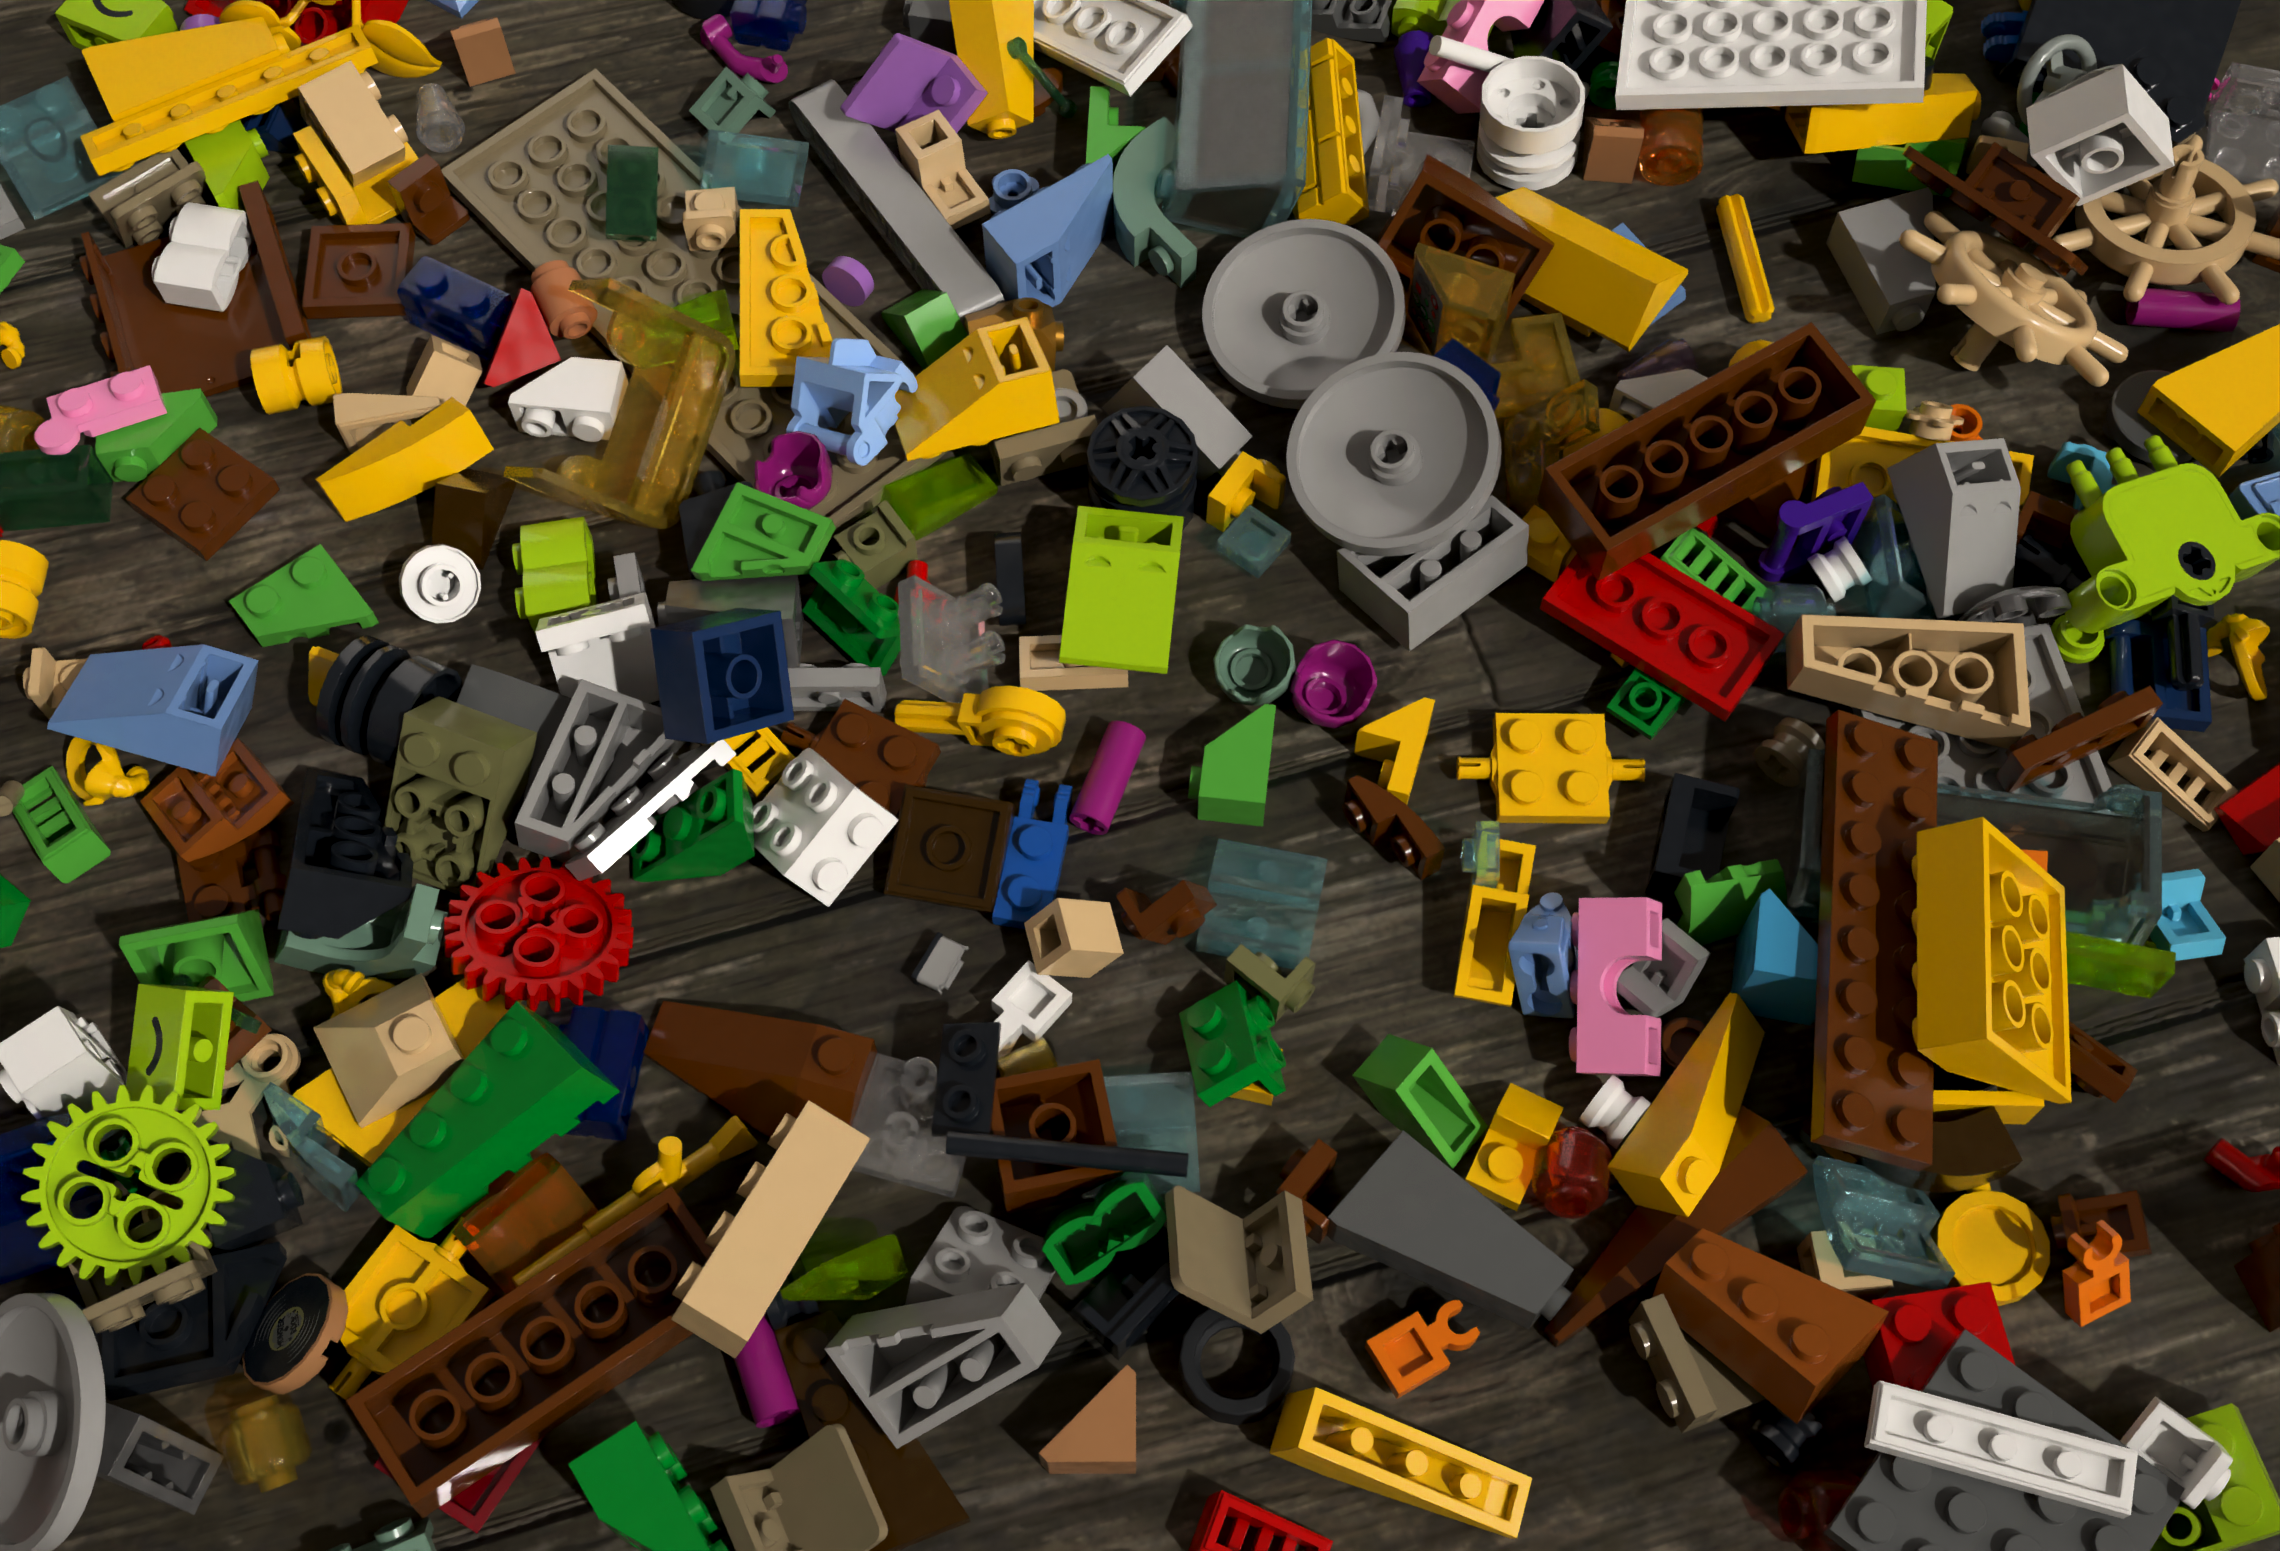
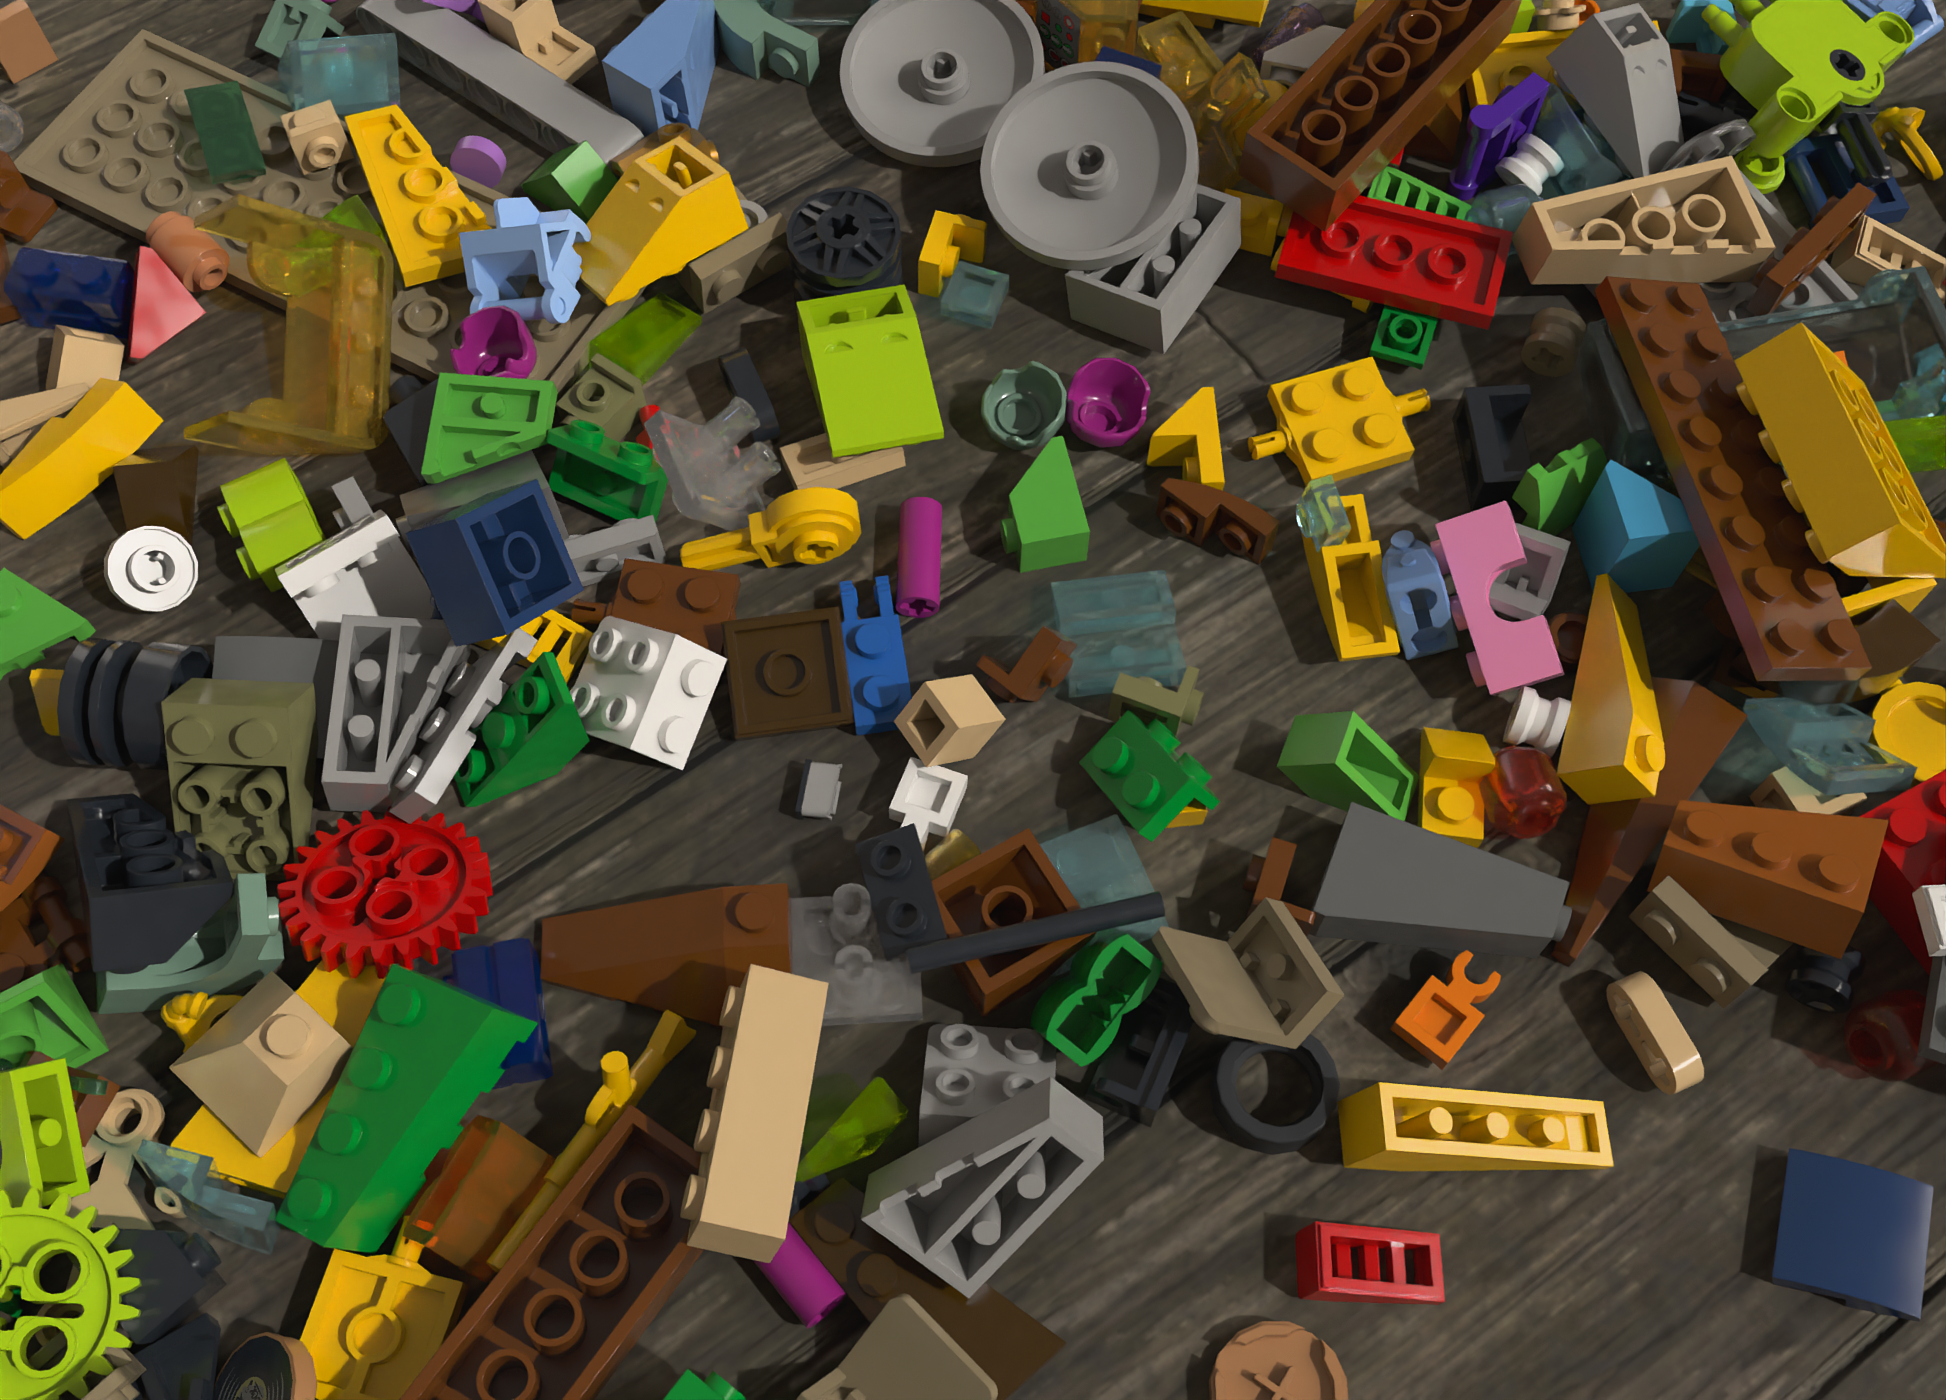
camera: 20 degrees left, 0 degrees up
white slope [508,357,631,442] -> none
medium blue plate [989,169,1039,214] -> none
medium nougat slope [1039,1364,1136,1474] -> none
light grey slope [1102,345,1252,483] -> none
none -> tan beam [1606,971,1704,1095]

